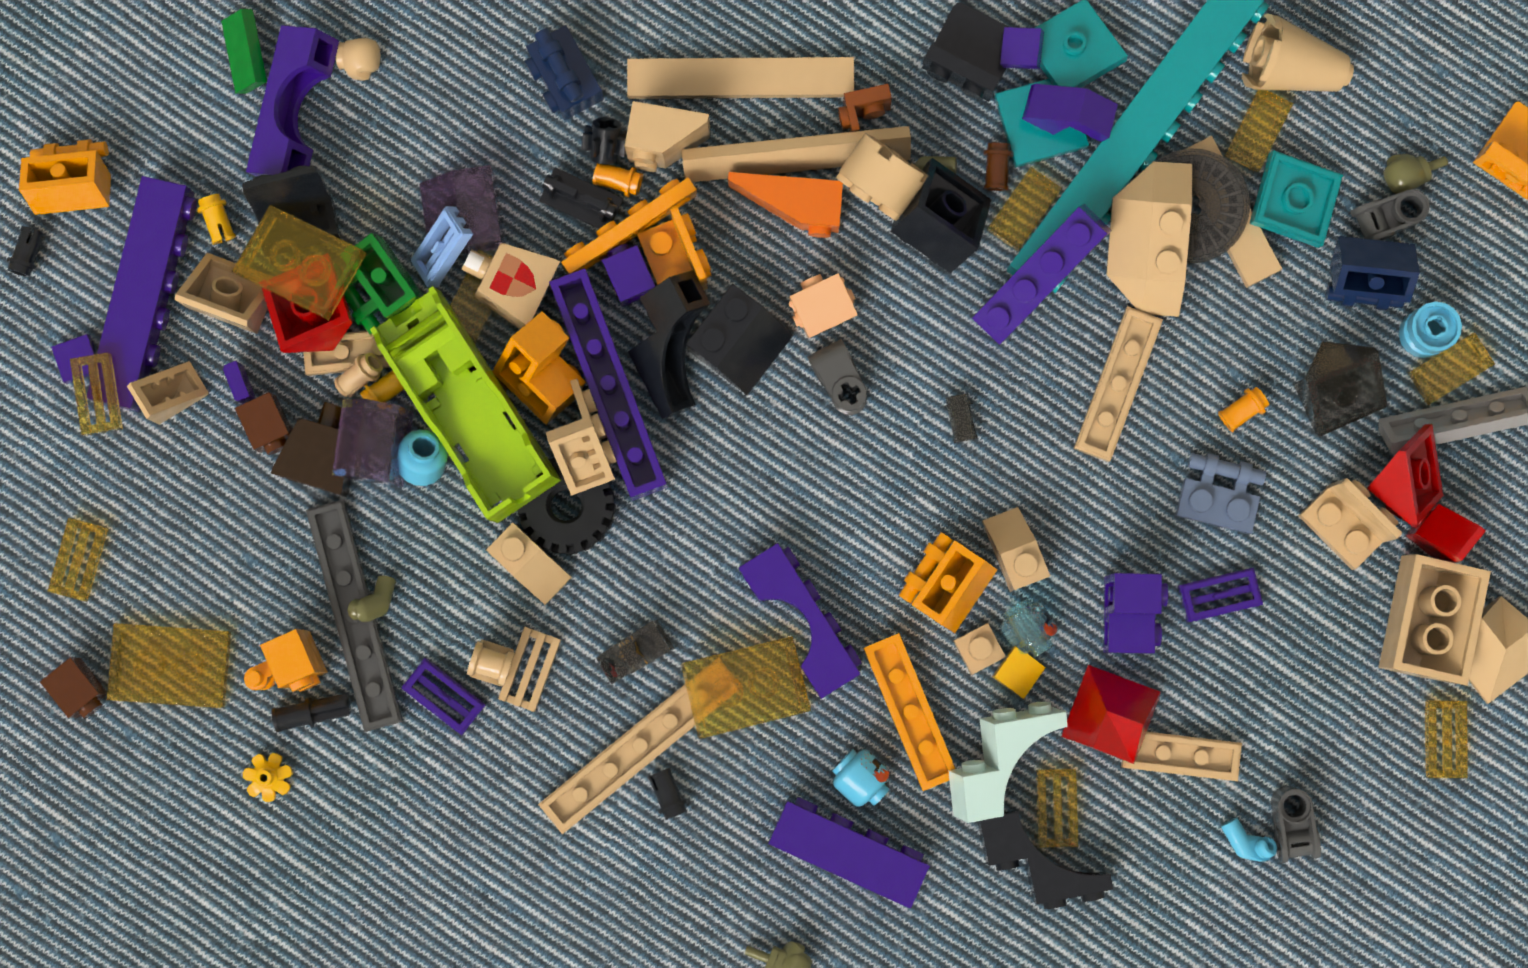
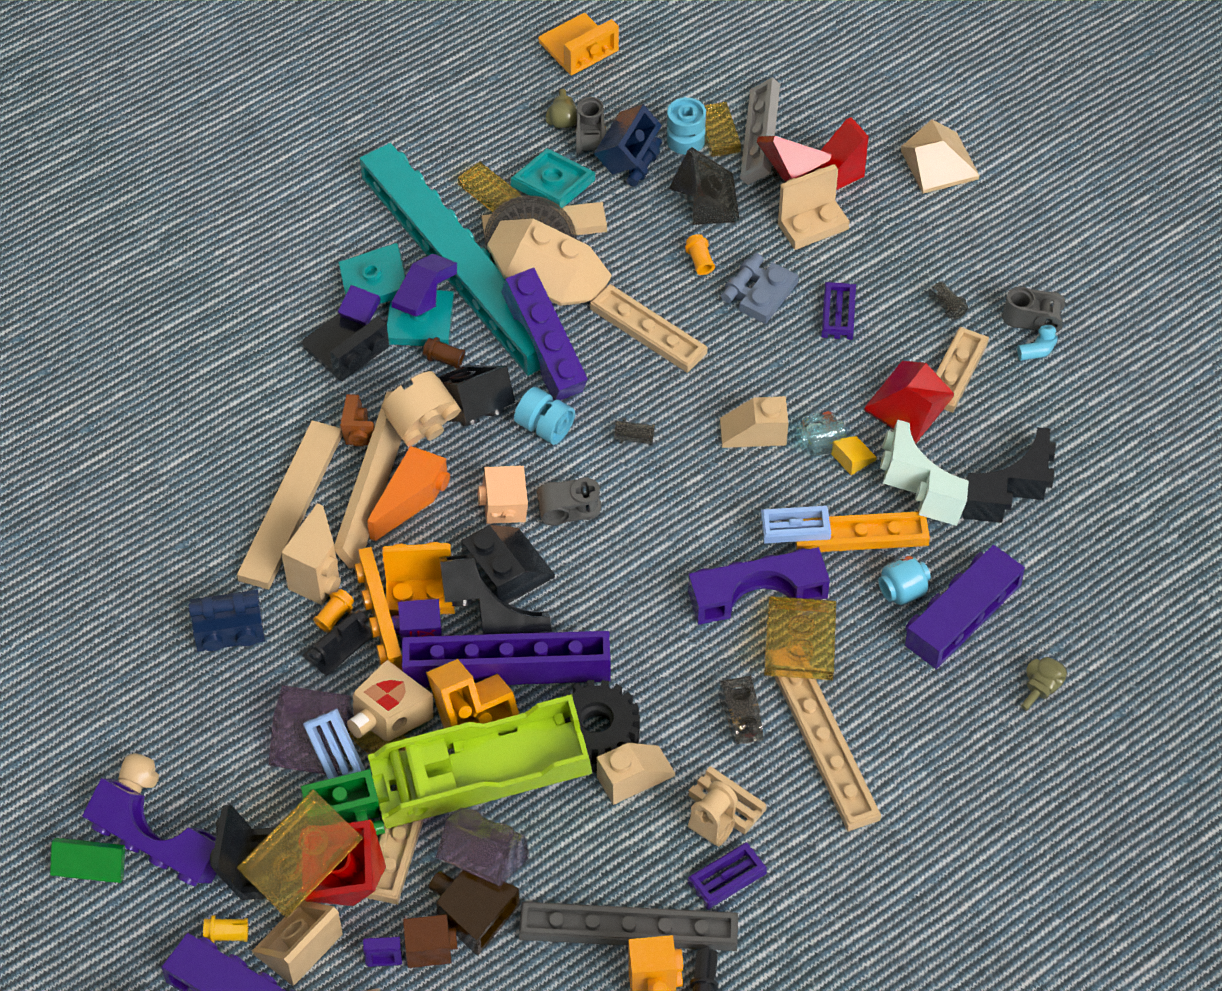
camera: 70 degrees left, 30 degrees down
tan pin [334,353,383,398] -> none
olive arm [347,575,396,622] -> none
yellow pin [360,370,404,412] -> none
medium azure head [396,429,448,486] -> none
tan bracket [546,379,617,496] -> none
black gear [581,117,627,165] -> none
black pin [647,768,688,820] -> none
light orange brick [898,532,997,633] -> none
tan plate [953,623,1006,675] -> none
clear yellow tile [987,167,1062,252] -> none
clear yellow tile [1036,769,1078,848] -> none
dark purple brick [1103,573,1168,654] -> none
tan cone [1242,13,1354,92] -> none
tan slope [1378,554,1491,686] -> none
clear yellow tile [1425,700,1468,778] -> none
none -> medium azure wheel [514,387,575,445]
none -> light blue tile [761,506,831,544]
none -> clear smoke pin [929,281,968,320]

